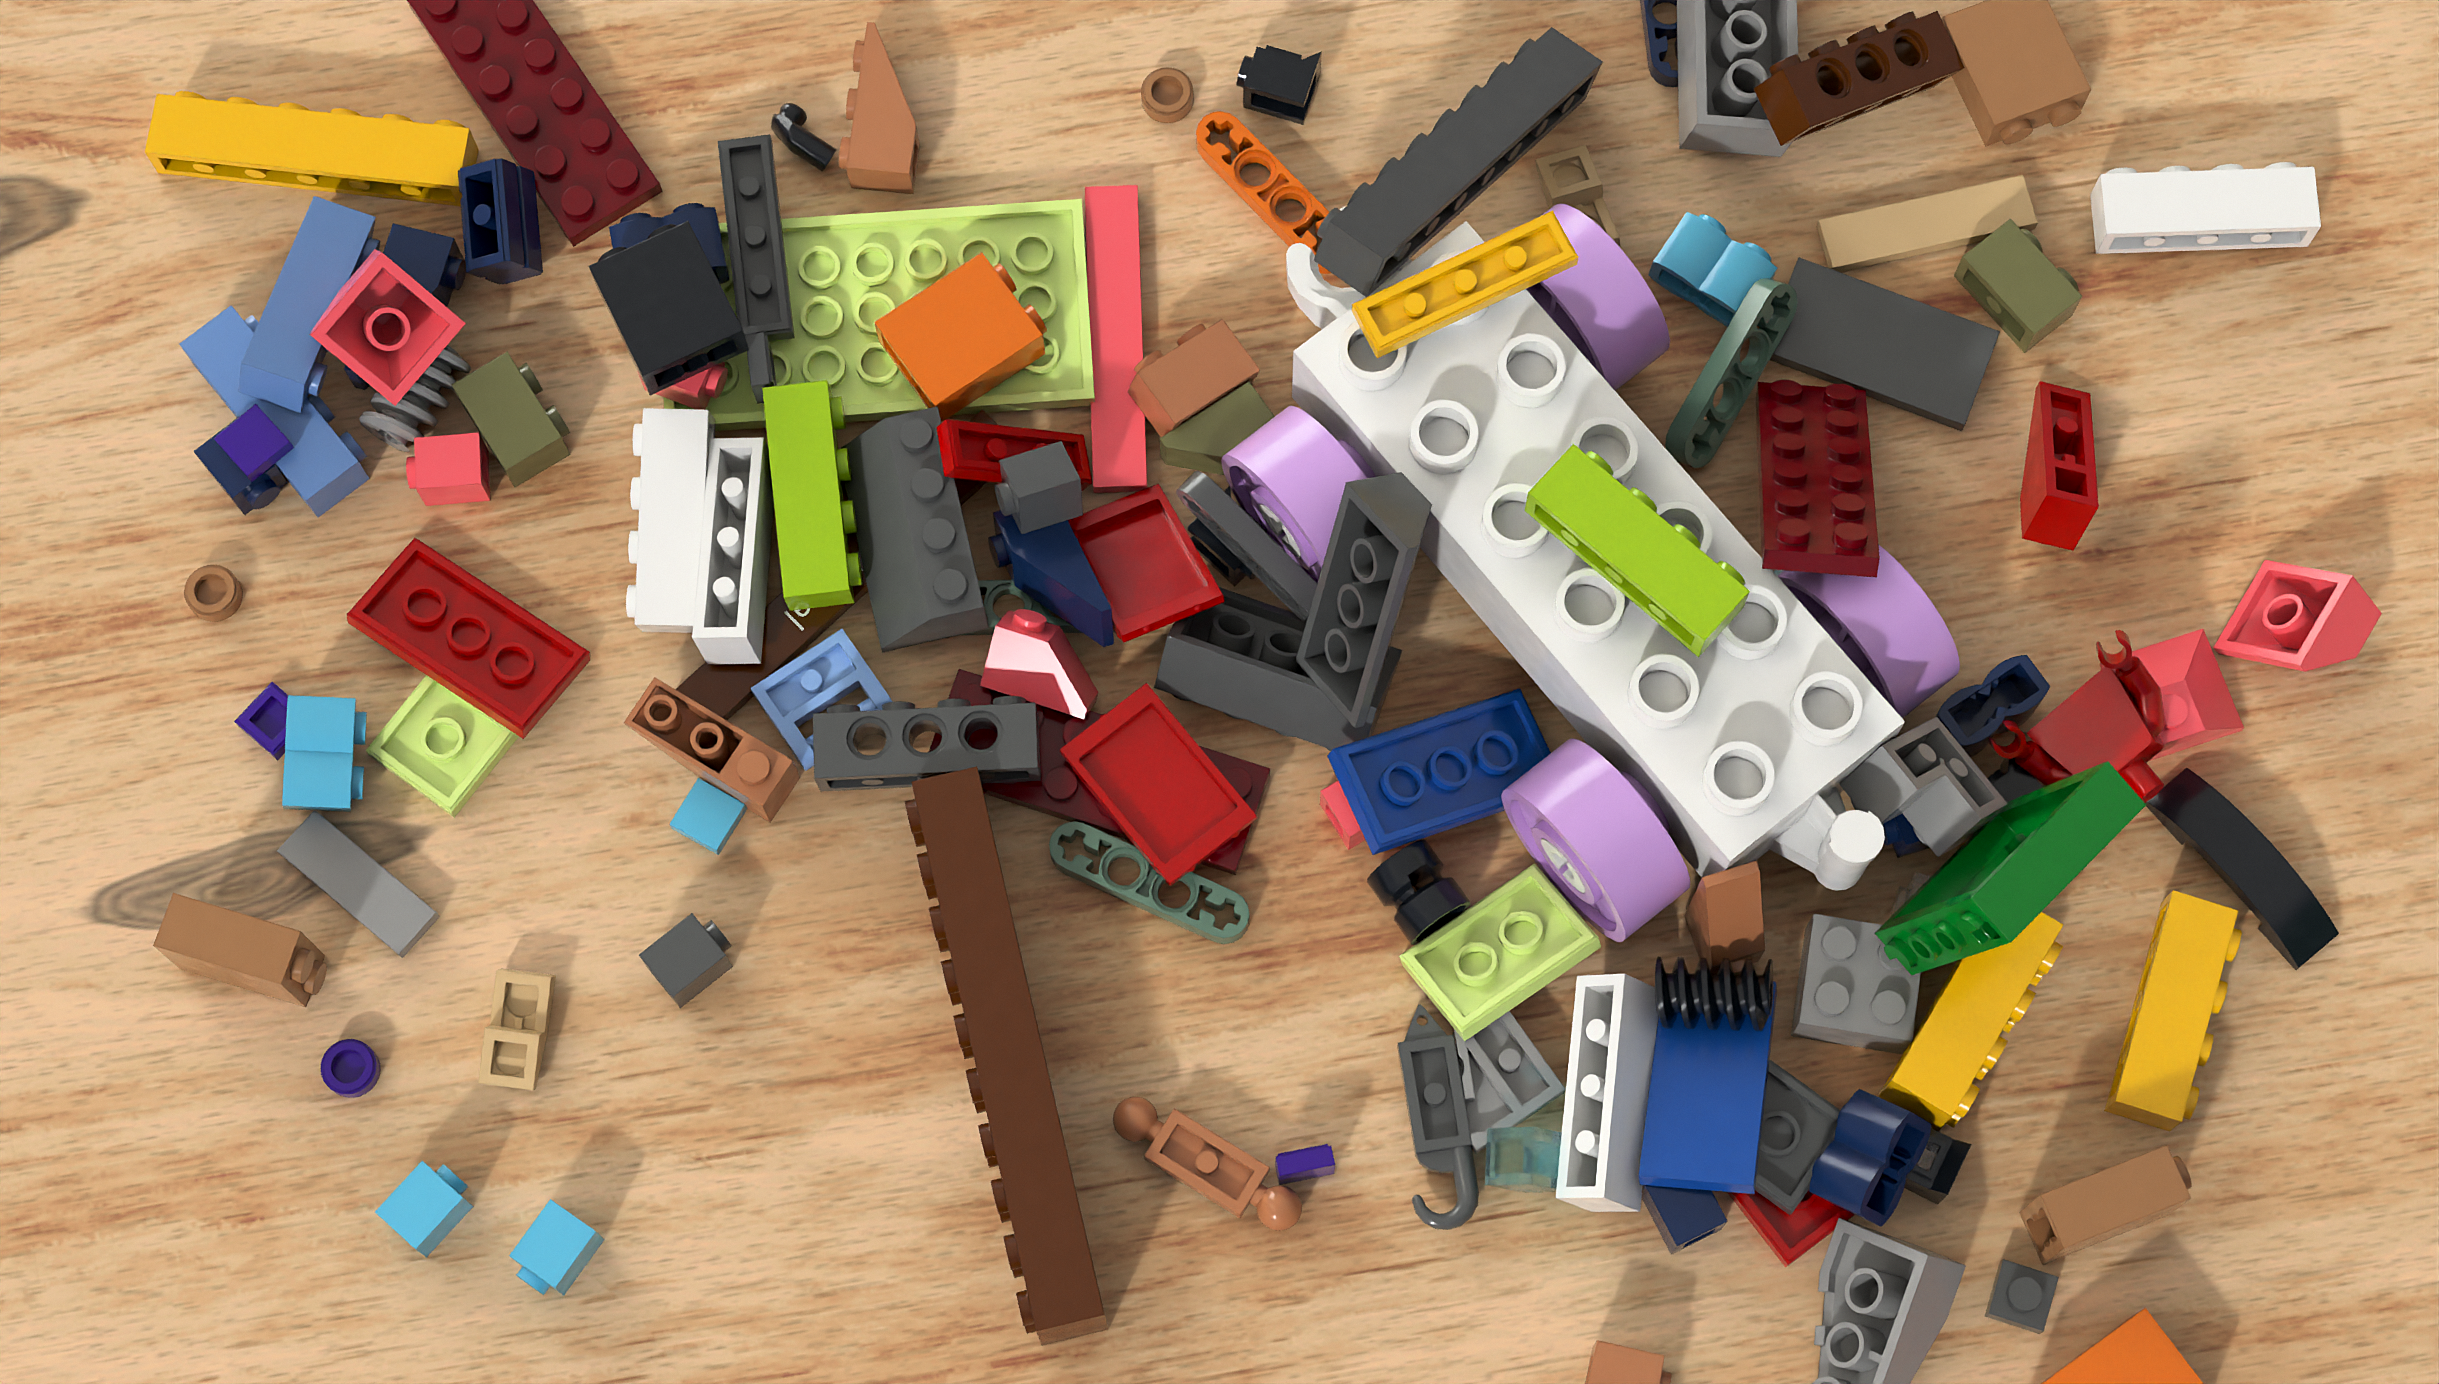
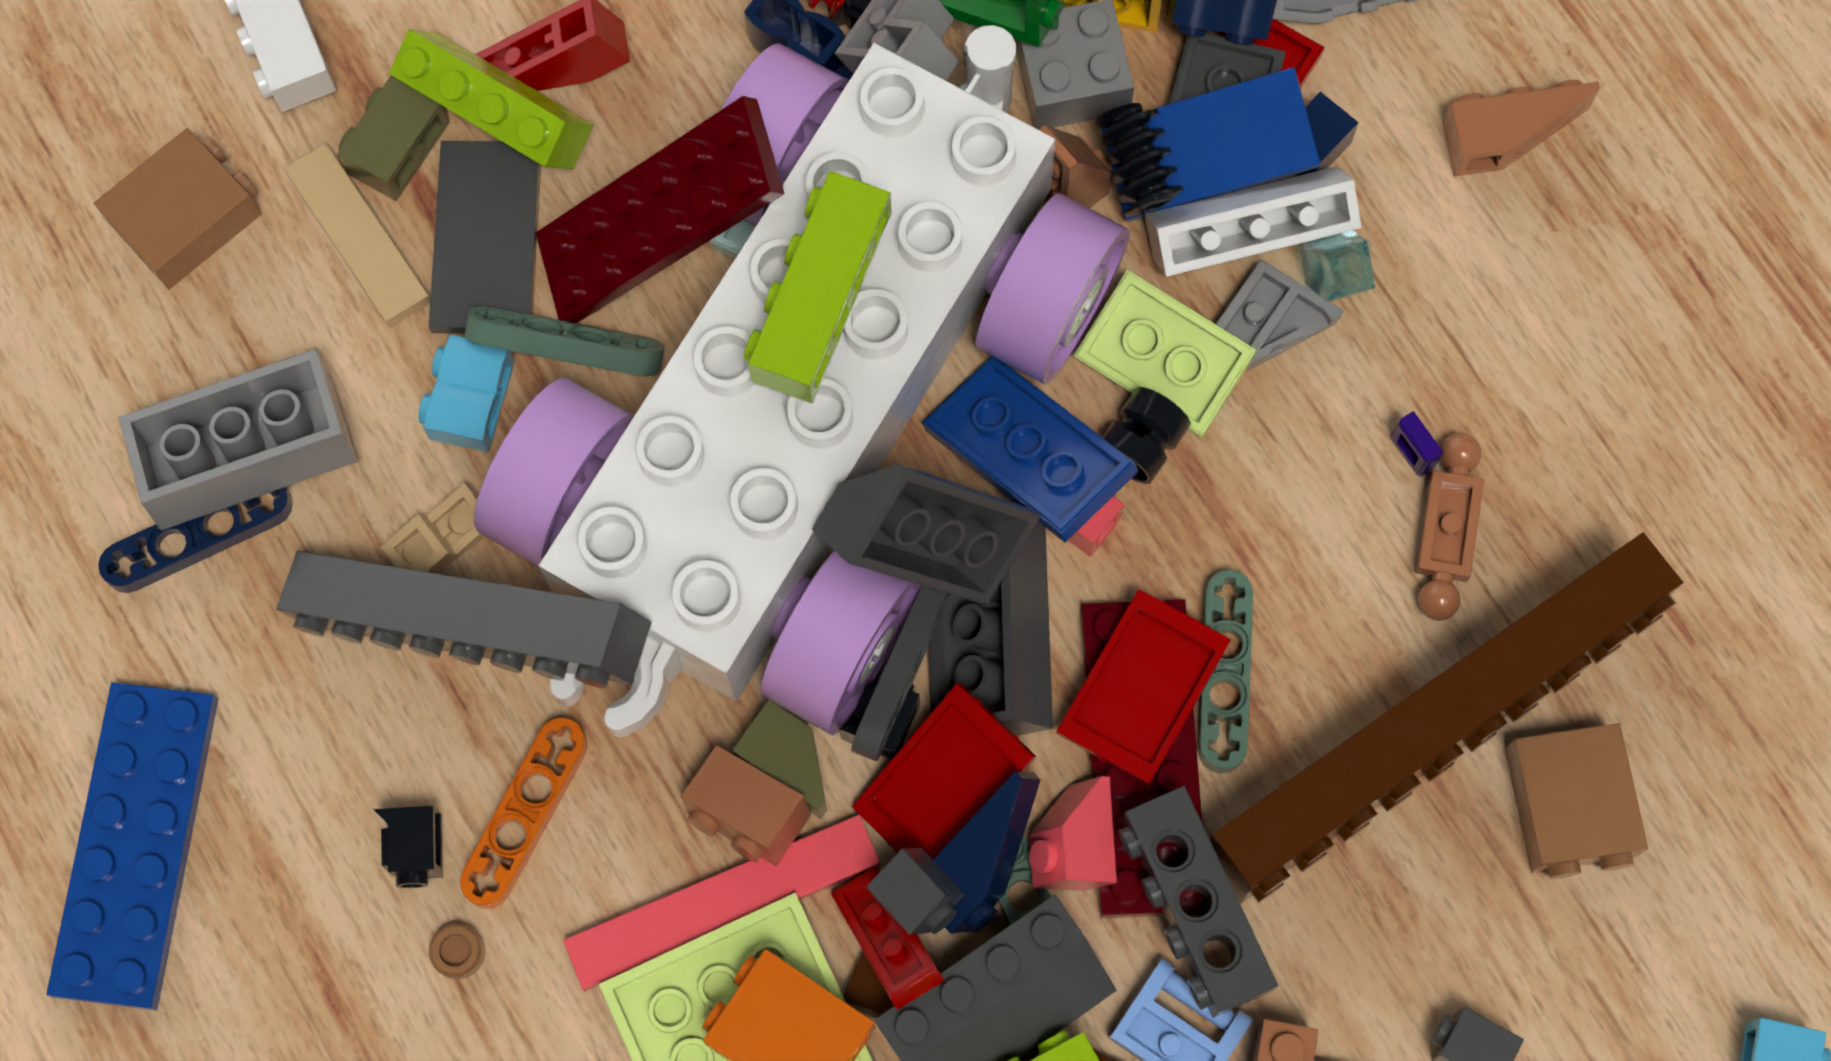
camera: 110 degrees left, 0 degrees up
yellow tile [1352,210,1579,358] -> none
dark grey plate [1397,1004,1479,1230] -> none
reddish brown brick [1753,11,1964,146] -> none
none -> lime brick [389,29,594,169]
none -> medium nougat brick [1505,723,1648,879]

